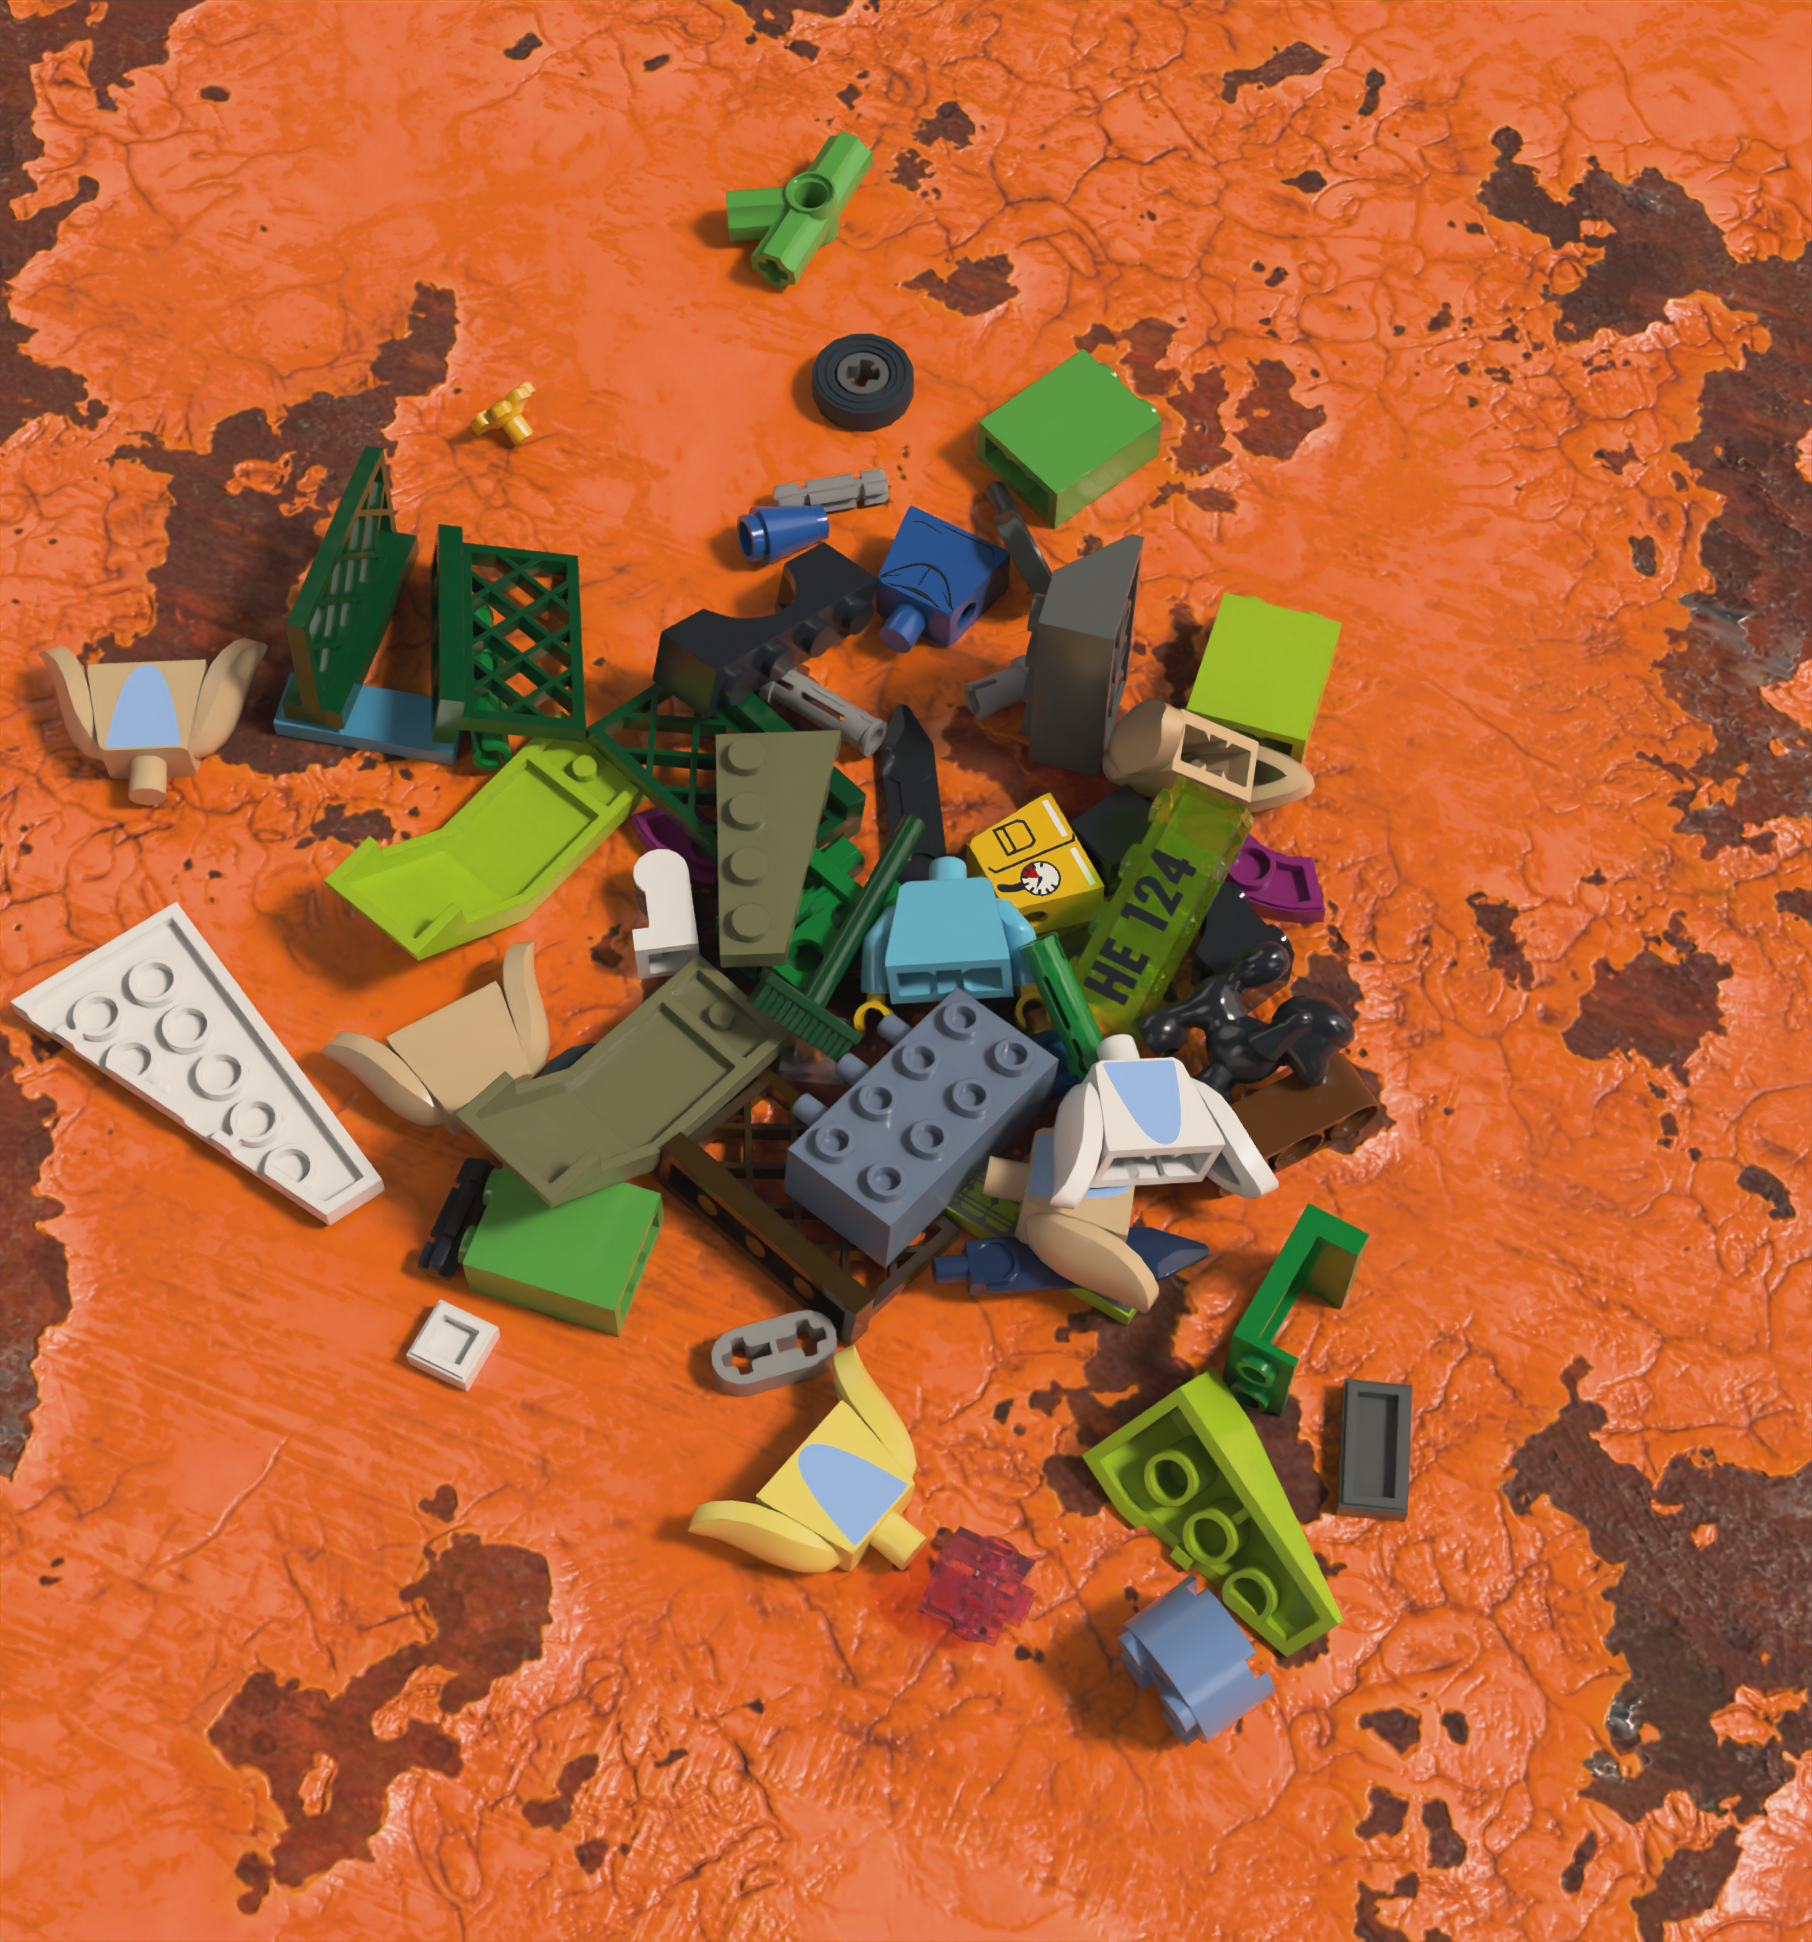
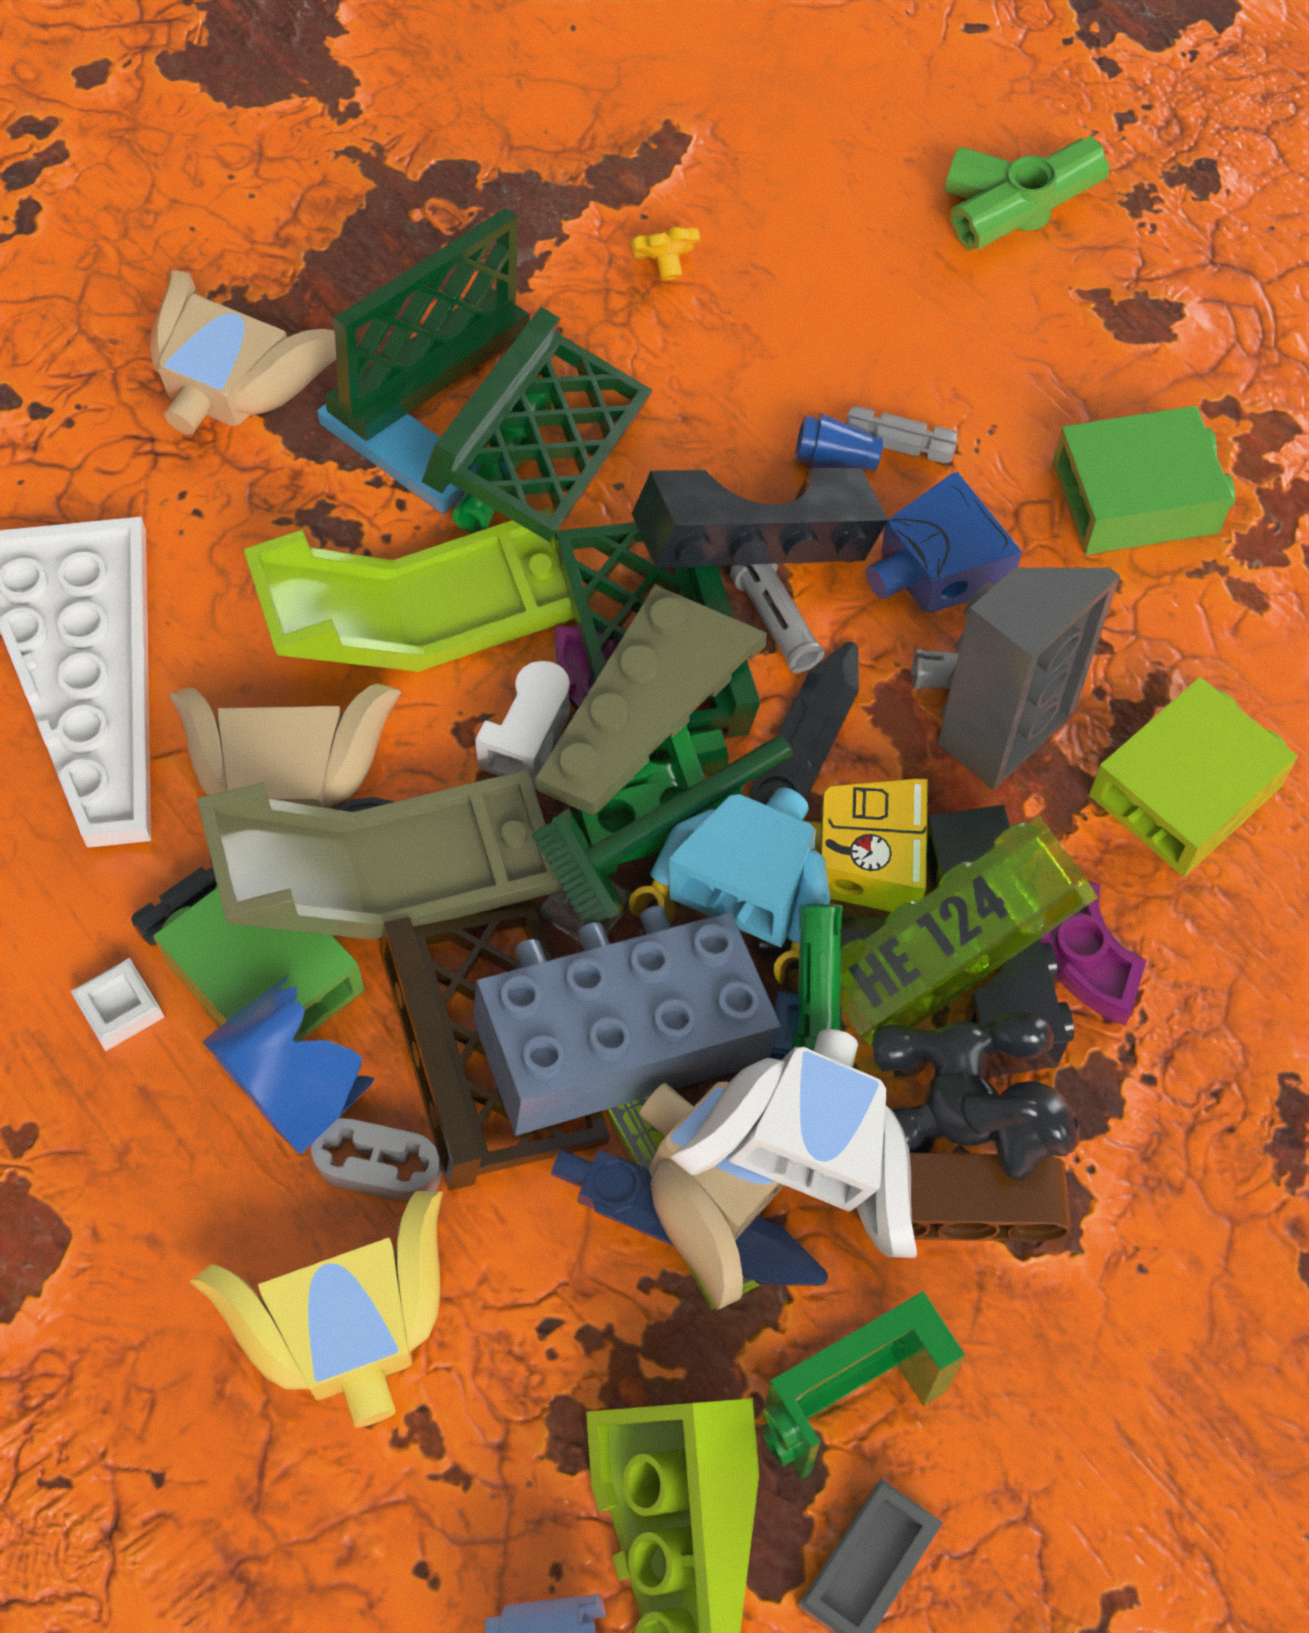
camera: 30 degrees right, 0 degrees up
black bush [812,334,914,431] -> none
clear pink brick [918,1526,1037,1647] -> none
pearl dark grey piece [984,481,1053,596] -> none
tan torso [1102,700,1315,814] -> none
none -> blue piece [202,974,375,1154]

